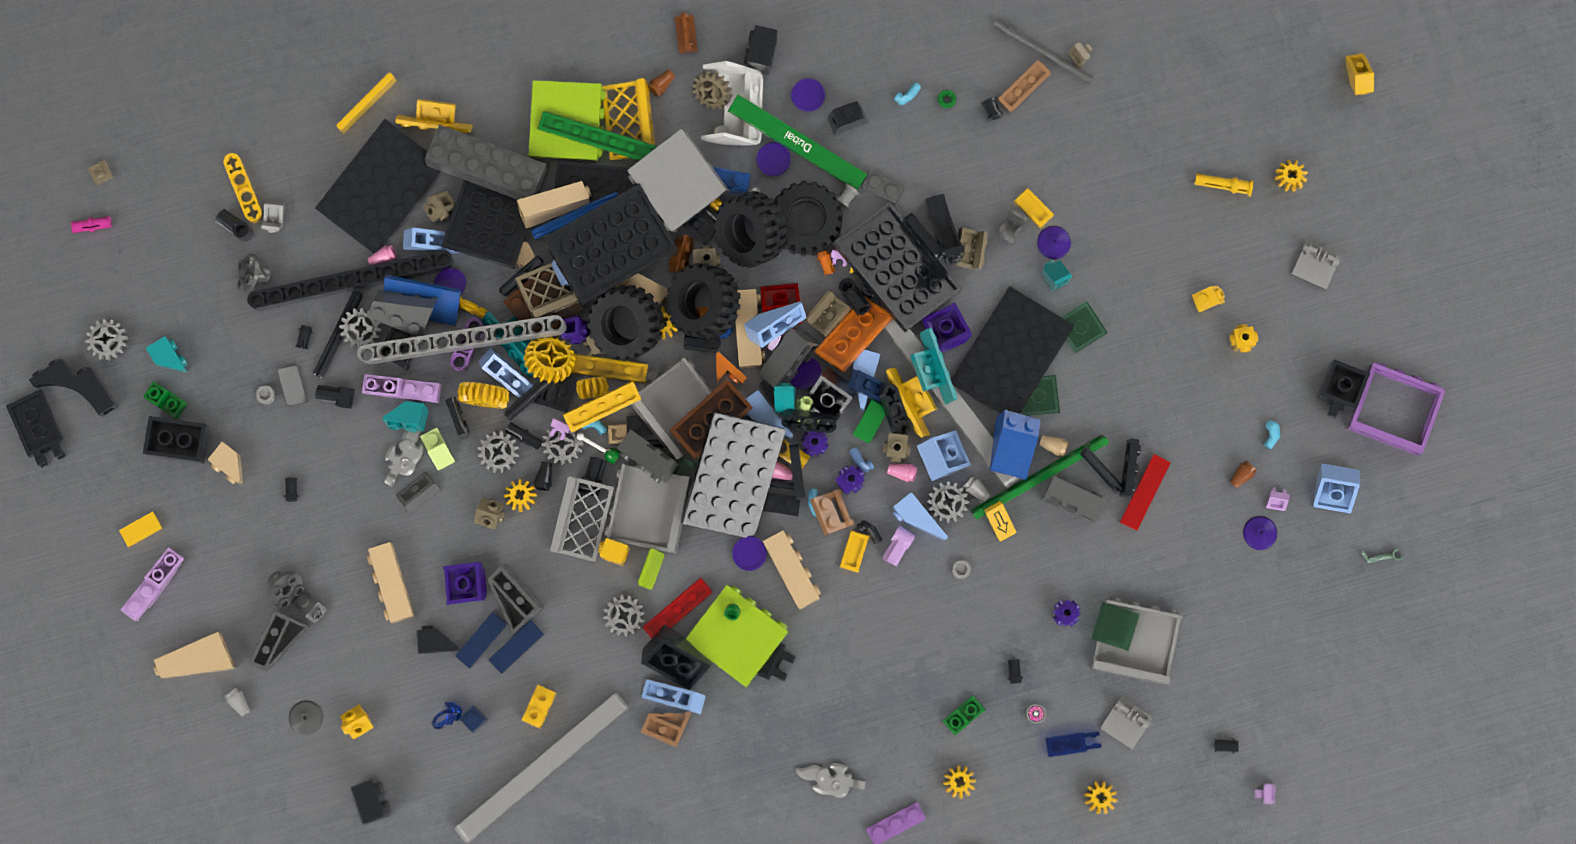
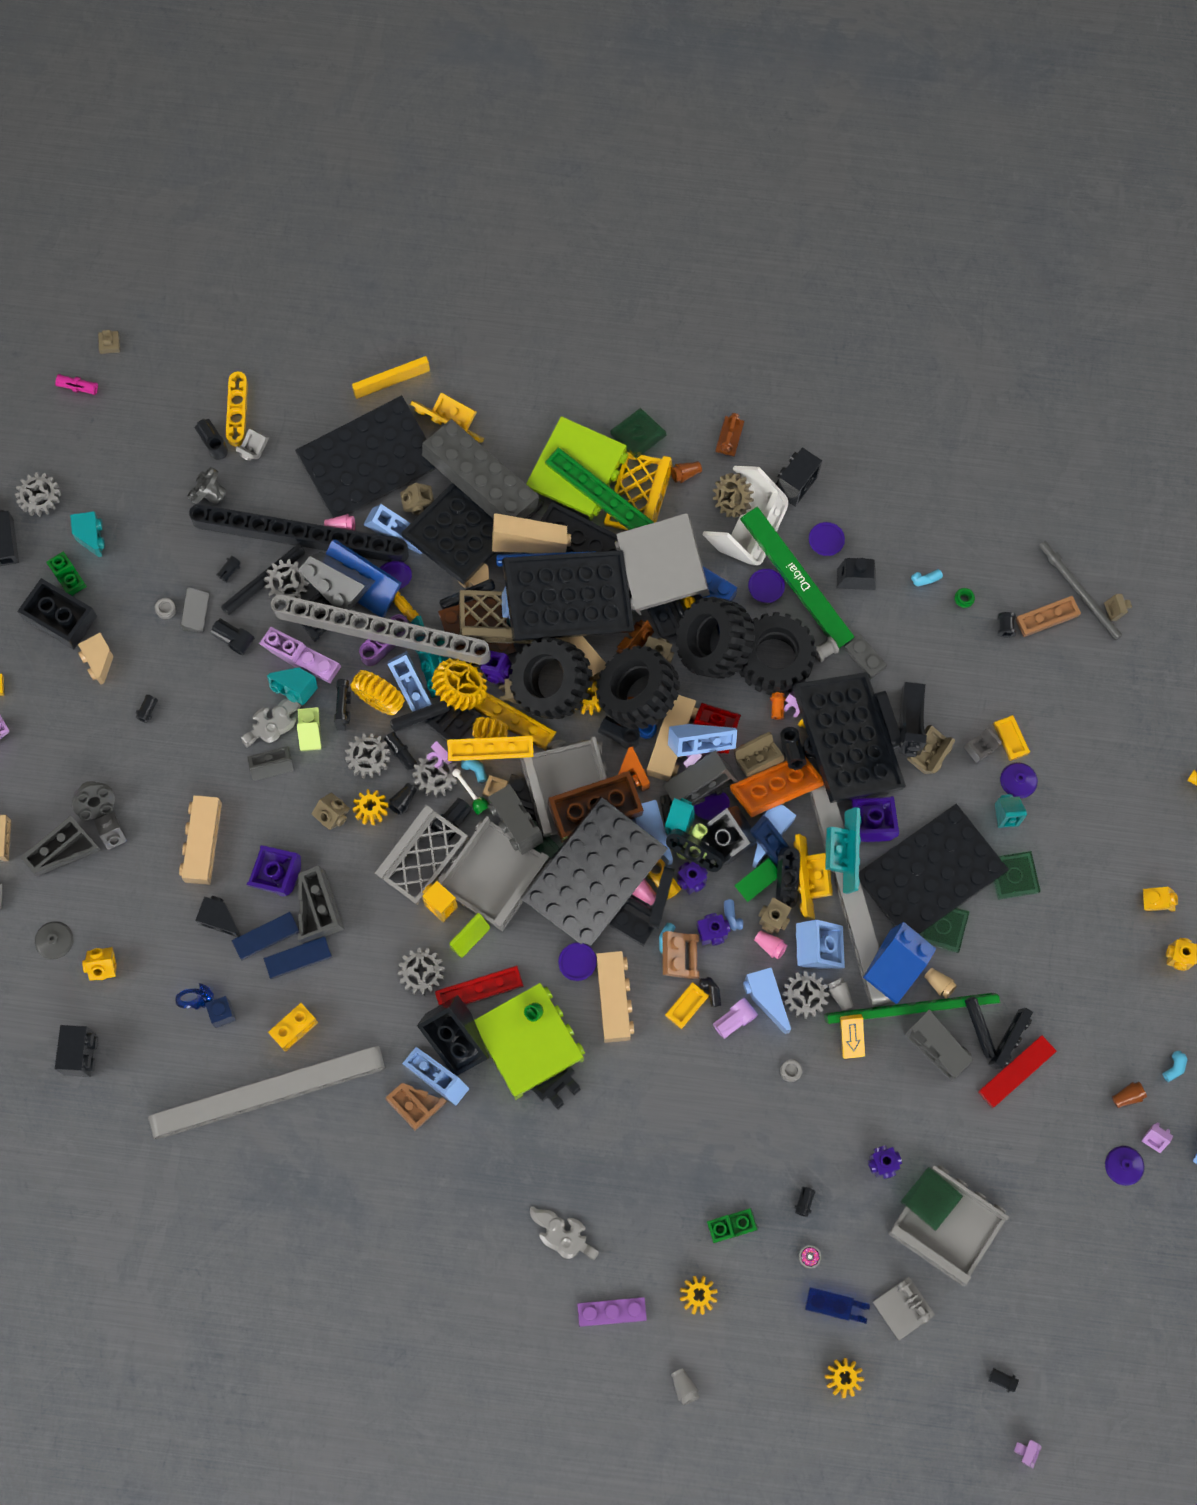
camera: 20 degrees right, 10 degrees down
none -> clear green tile [610,408,667,459]

